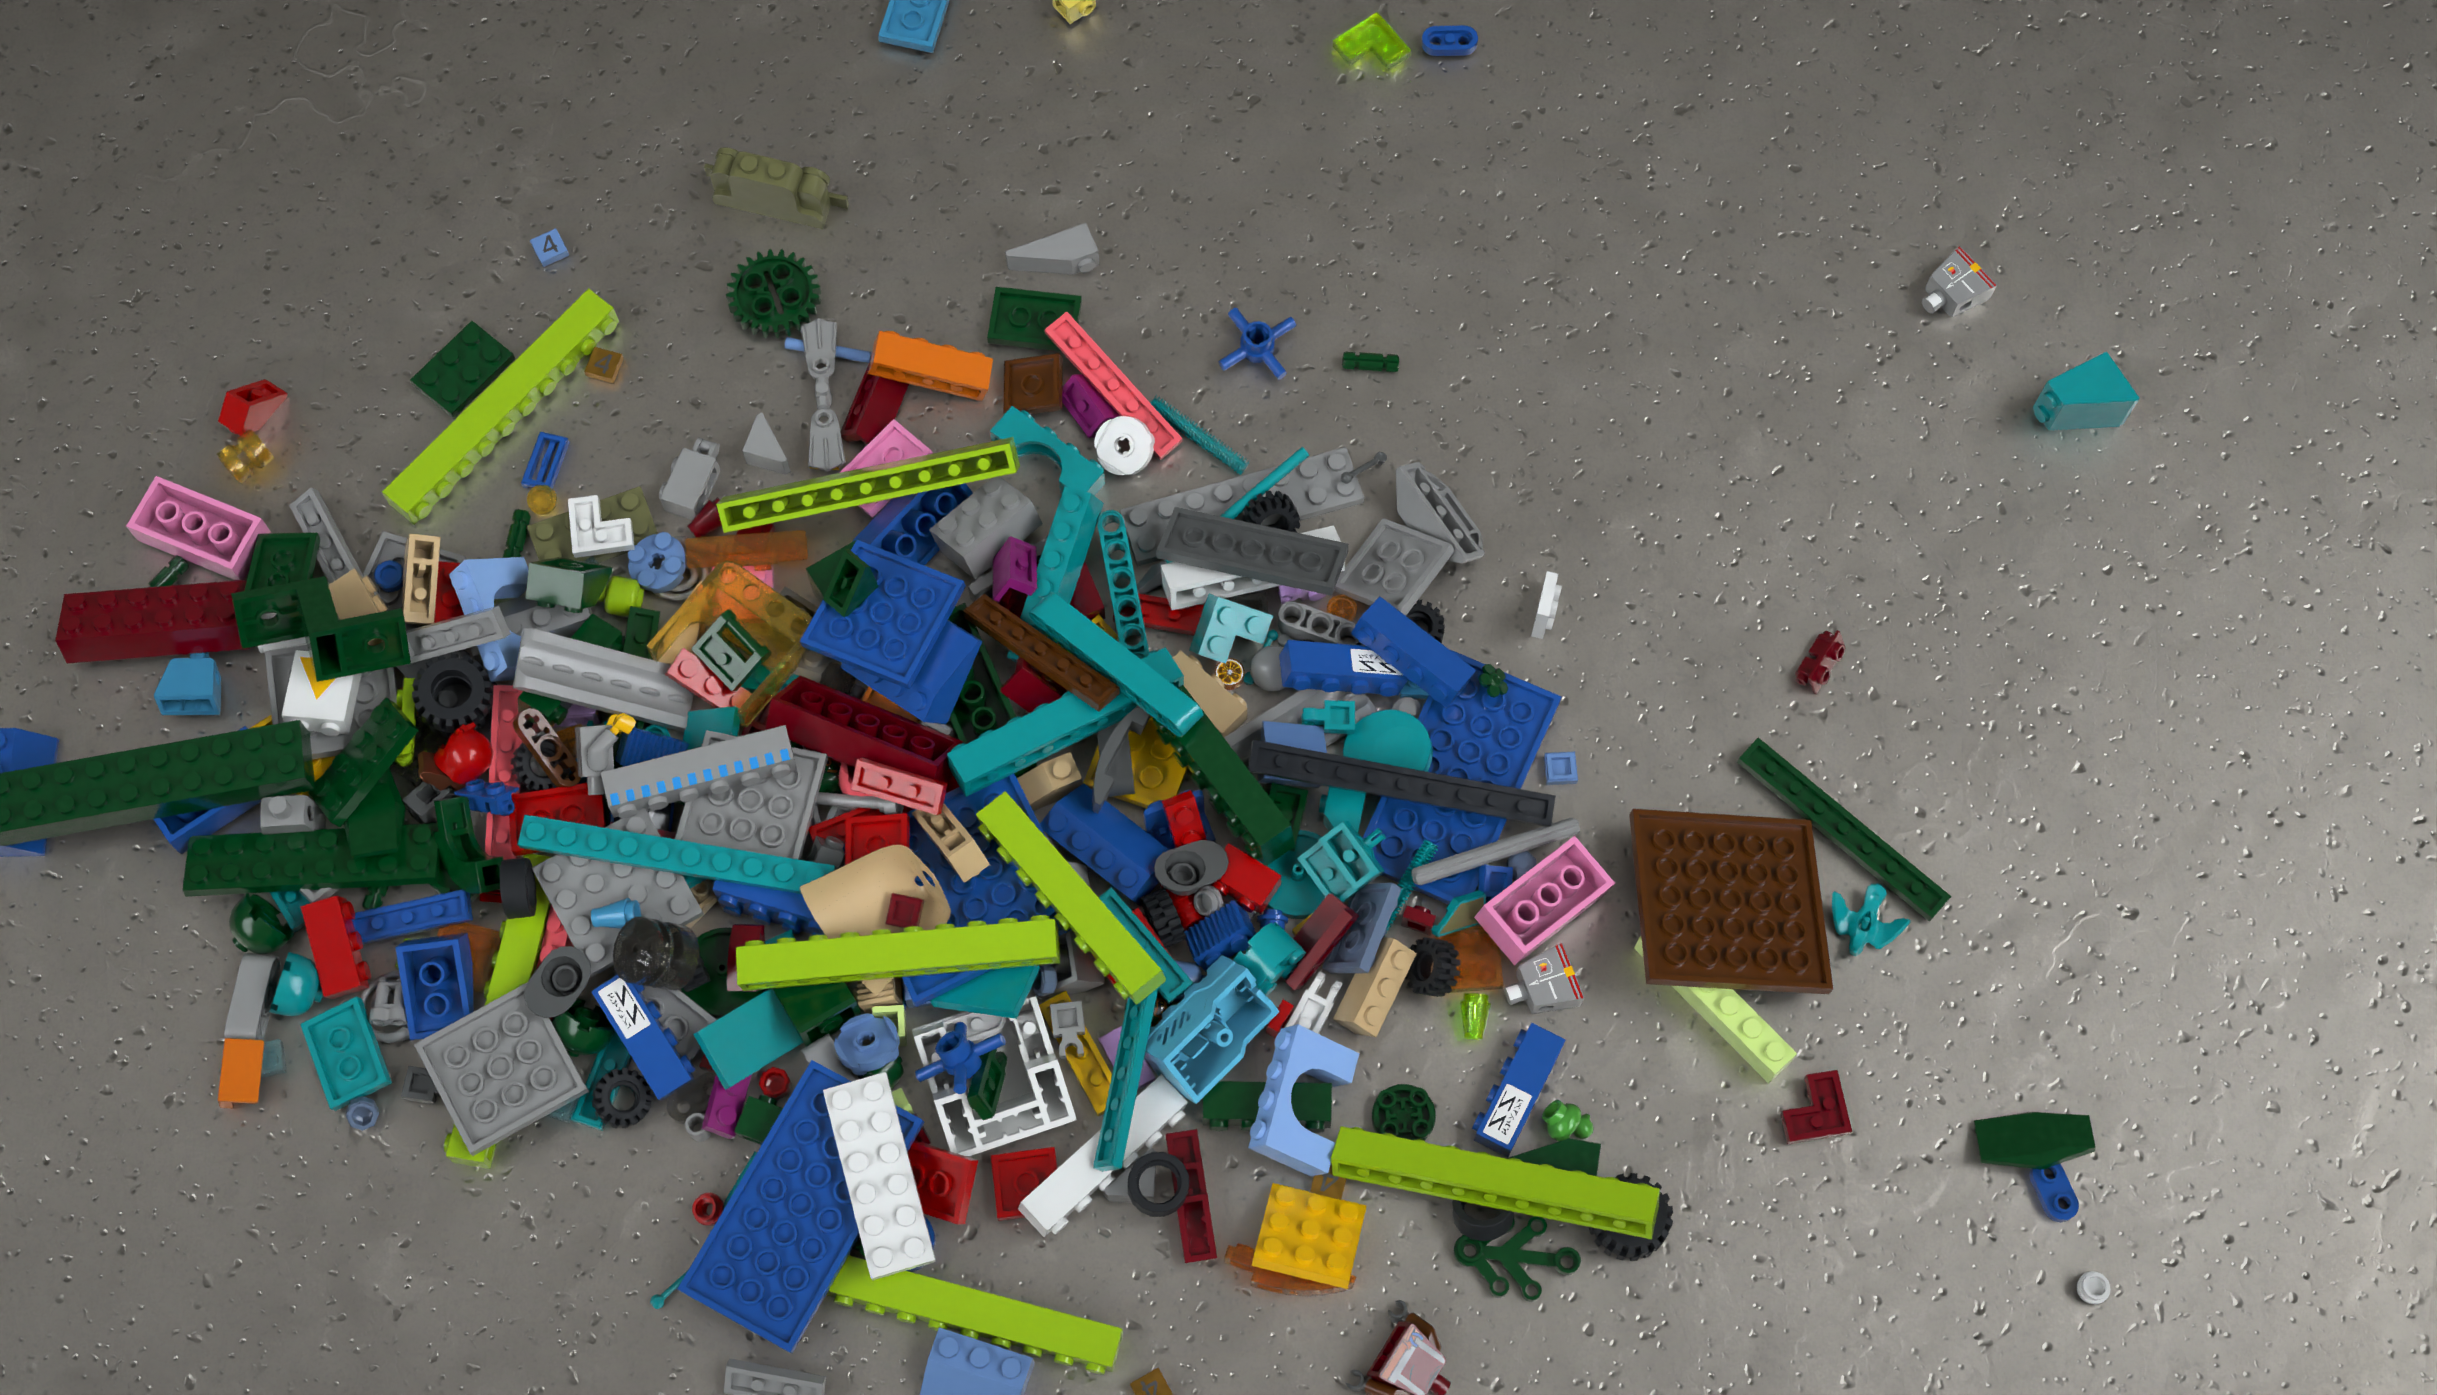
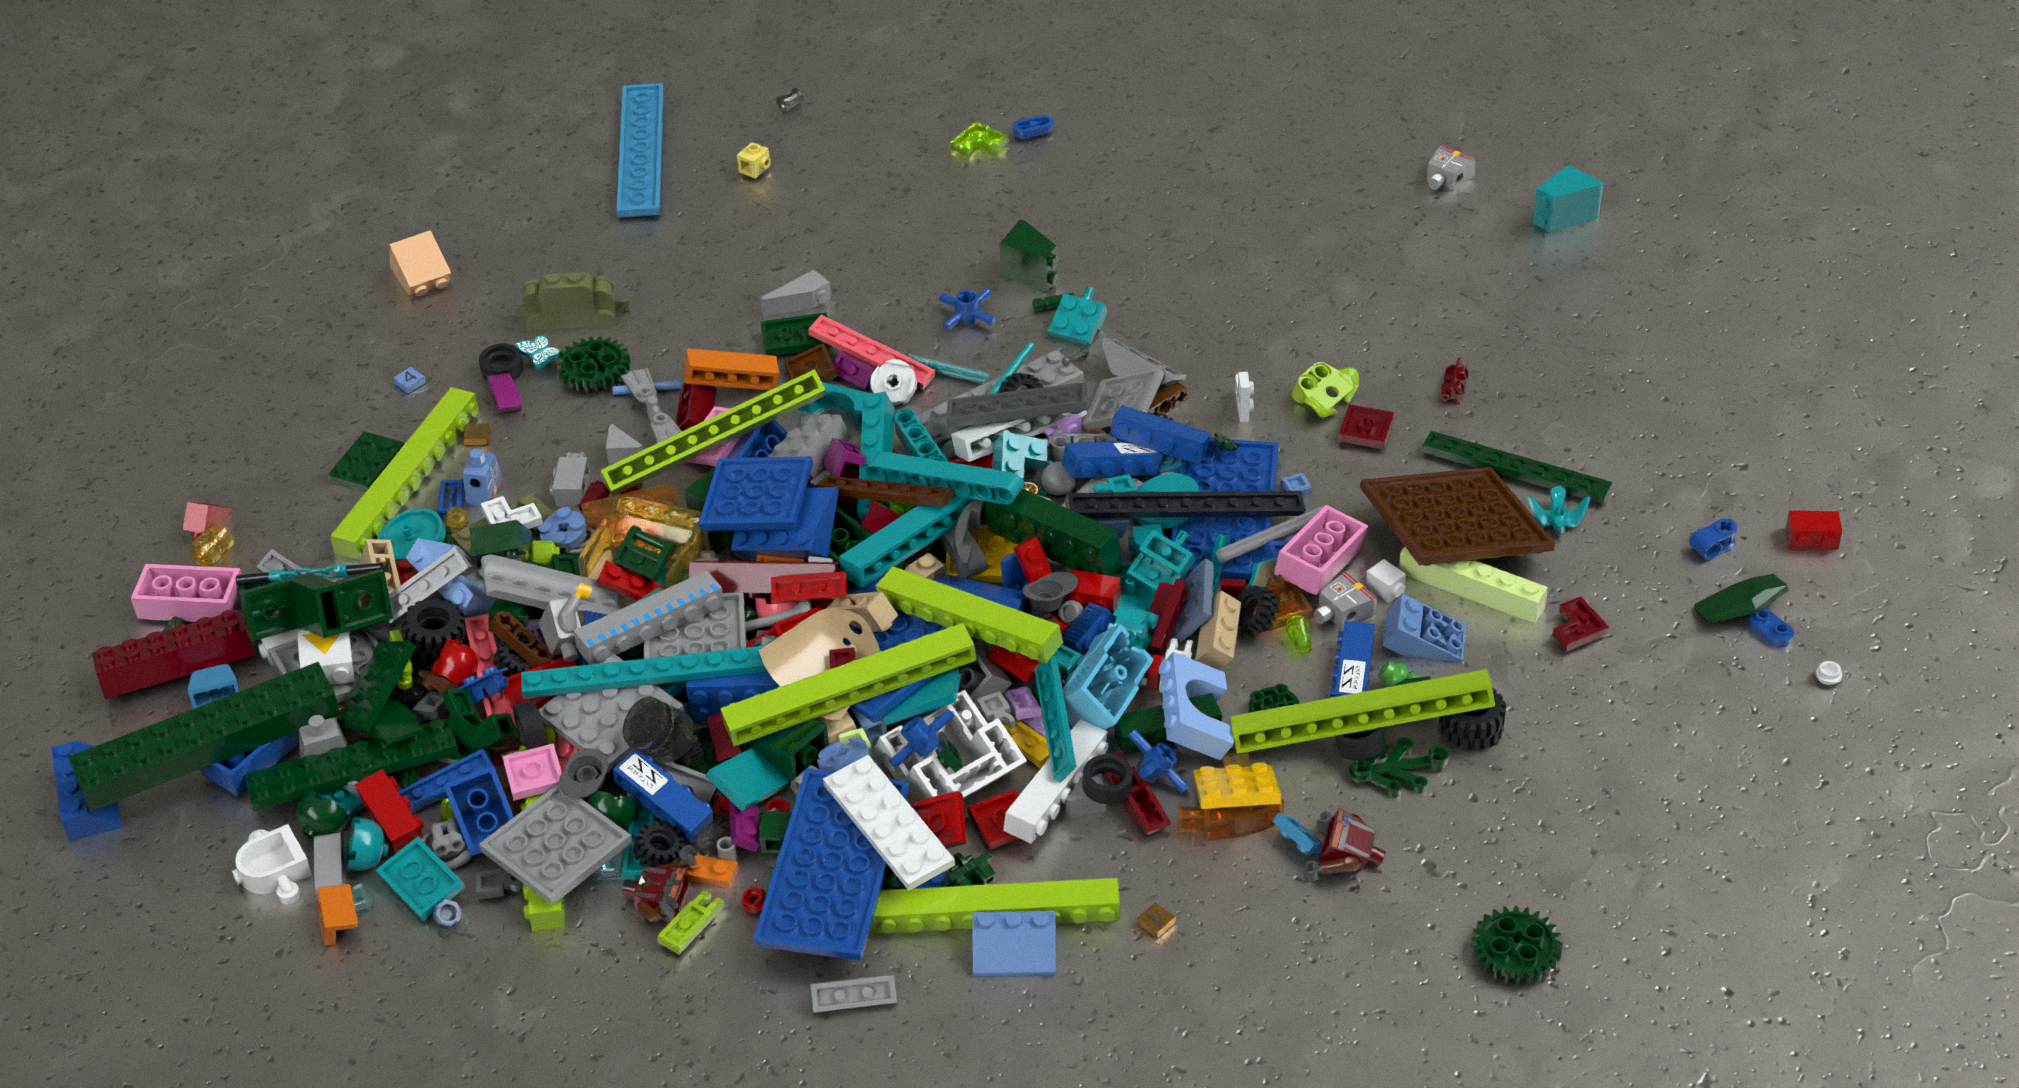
camera: 15 degrees left, 25 degrees down
dark azure cone [591,898,641,929] -> none
teal hinge [650,1270,688,1309] -> none
dark green slope [823,549,878,617] -> none
sand blue tile [1032,964,1057,996] -> none
none -> white piece [232,824,312,905]
none -> piece [236,563,384,585]
none -> teal piece [377,508,446,562]
none -> light nougat slope [389,230,451,298]
none -> medium blue torso [463,448,502,507]
none -> black tyre [479,343,524,380]
none -> magenta slope [487,373,522,413]
none -> bright pink plate [502,743,562,800]
none -> teal animal [515,335,560,369]
none -> torso [622,845,698,923]
none -> lime hinge [657,890,725,955]
none -> orange plate [686,854,739,889]
none -> dark green hips [946,852,996,887]
none -> dark green slope [999,219,1059,293]
none -> lavender plate [1004,686,1042,721]
none -> teal plate [1048,286,1108,346]
none -> blue bar [1128,729,1189,793]
none -> reddish brown beam [1147,382,1189,417]
none -> dark azure plate [1272,813,1323,855]
none -> lime piece [1291,362,1359,418]
none -> dark red plate [1338,404,1394,449]
none -> white brick [1366,559,1406,603]
none -> medium blue slope [1382,593,1467,662]
none -> blue piece [1689,518,1737,561]
none -> red brick [1786,510,1842,549]

